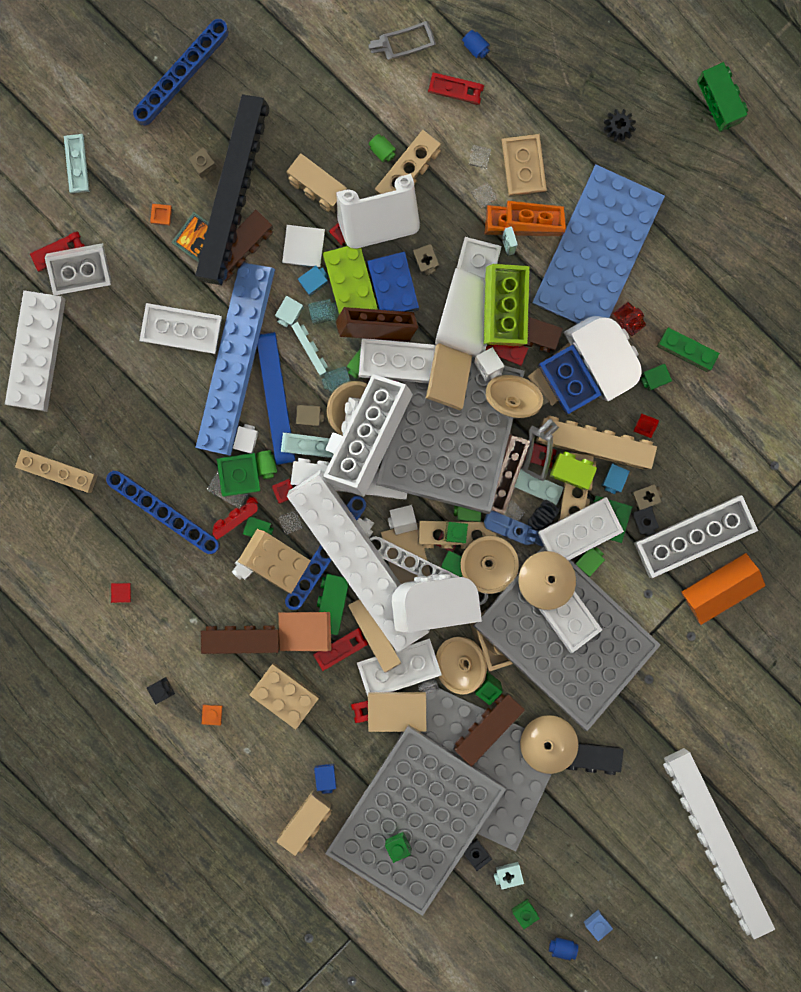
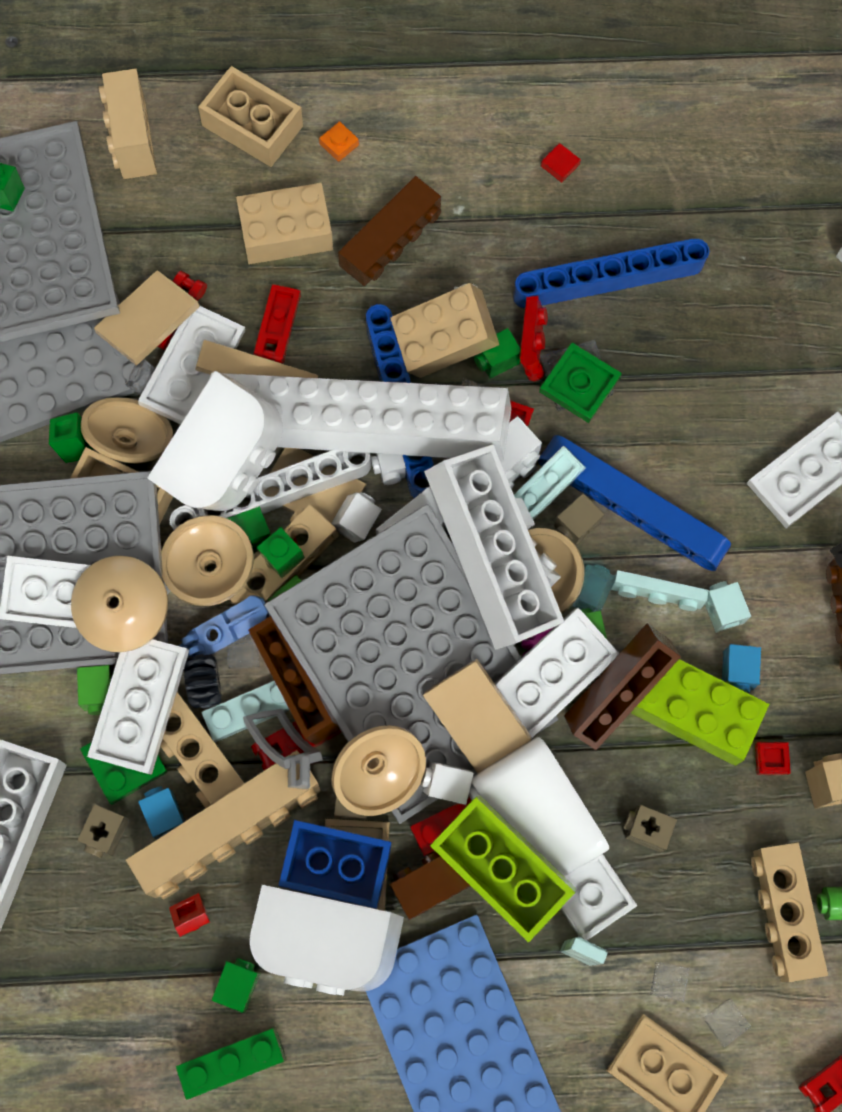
camera: 125 degrees right, 15 degrees down
tan brick [15,449,98,493] -> none
black brick [147,677,175,705] -> none
medium blue plate [195,263,275,456] -> none
white brick [233,424,259,454] -> none
bright green brick [256,450,277,480] -> none
nougat tile [278,612,331,651] -> none
white tile [282,225,325,268] -> none
clear light blue brick [308,299,338,325] -> none
blue brick [314,764,337,794] -> none
green brick [317,574,349,635] -> none
white windscreen [336,174,420,248] -> none
blue brick [367,252,419,312] -> none
reddish brown brick [454,693,525,767] -> none
orange slope [484,201,566,236] -> none
lime brick [549,452,597,491] -> none
clear red brick [613,302,646,337] -> none
black brick [631,506,659,537] -> none
none -> tan brick [198,66,303,167]

